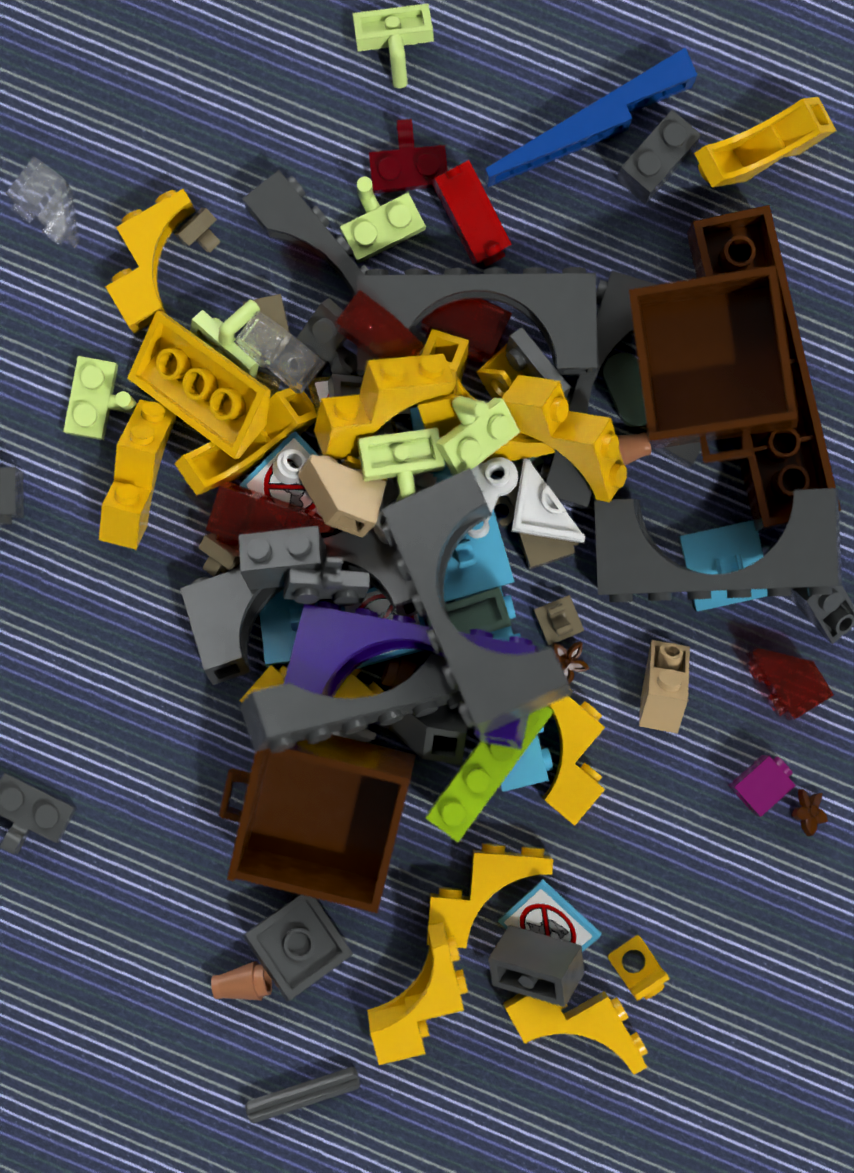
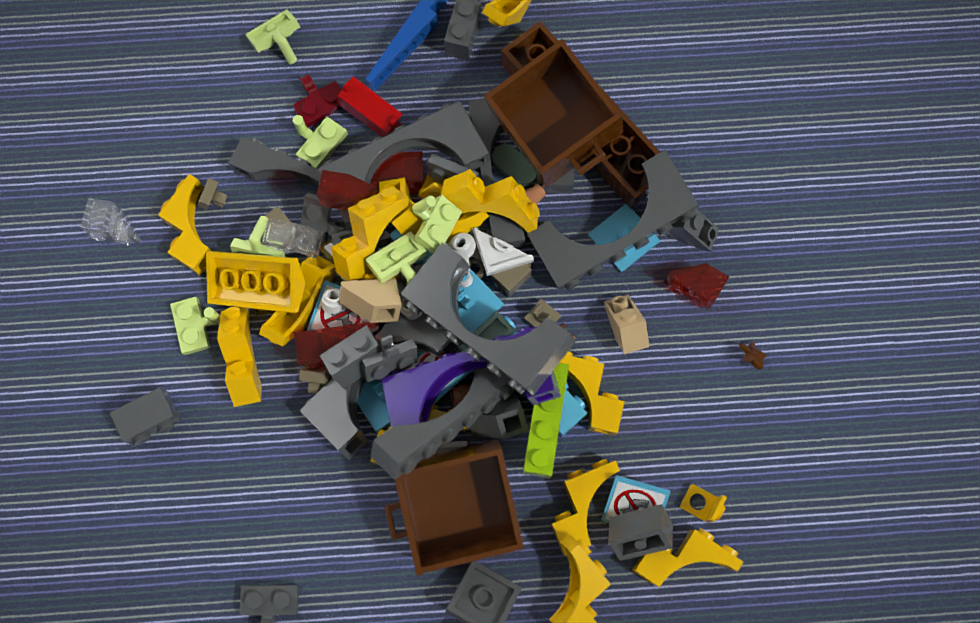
camera: 25 degrees left, 10 degrees down
magenta brick [728,755,796,817] -> none

